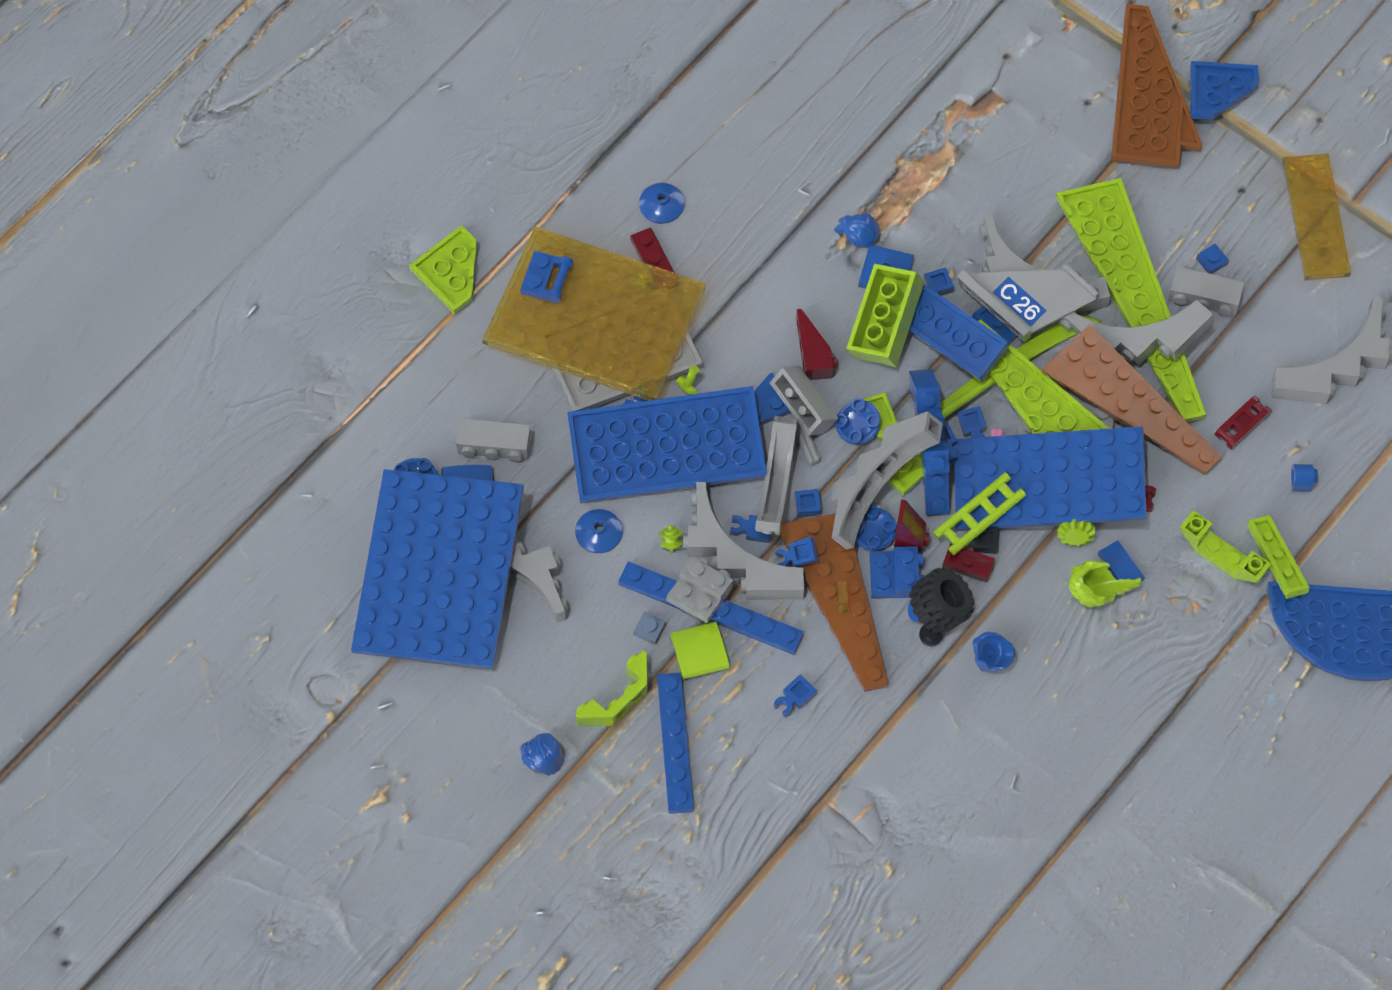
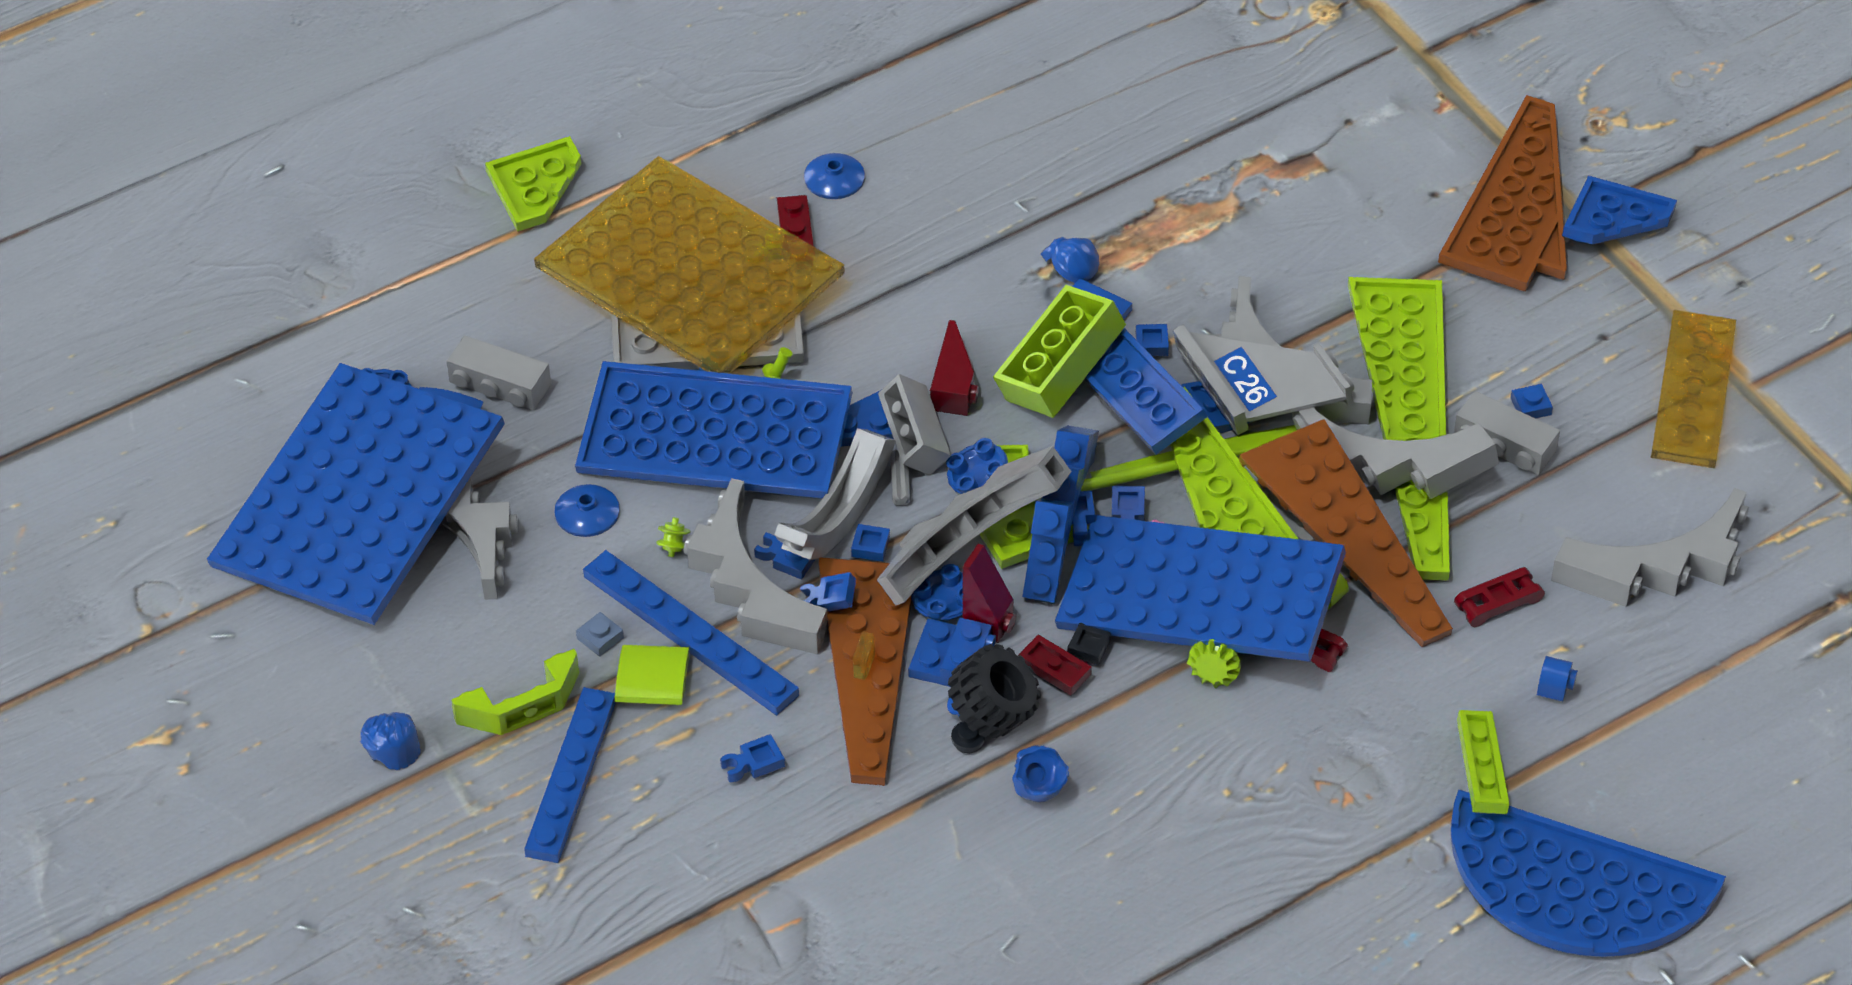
camera: 20 degrees right, 15 degrees down
blue plate [520,251,574,303] -> none
light grey plate [666,557,733,623] -> none
lime bar [933,472,1026,556] -> none
lime hair [1068,559,1142,608] -> none
blue tile [1098,540,1145,581] -> none
lime slope [1179,510,1271,583] -> none

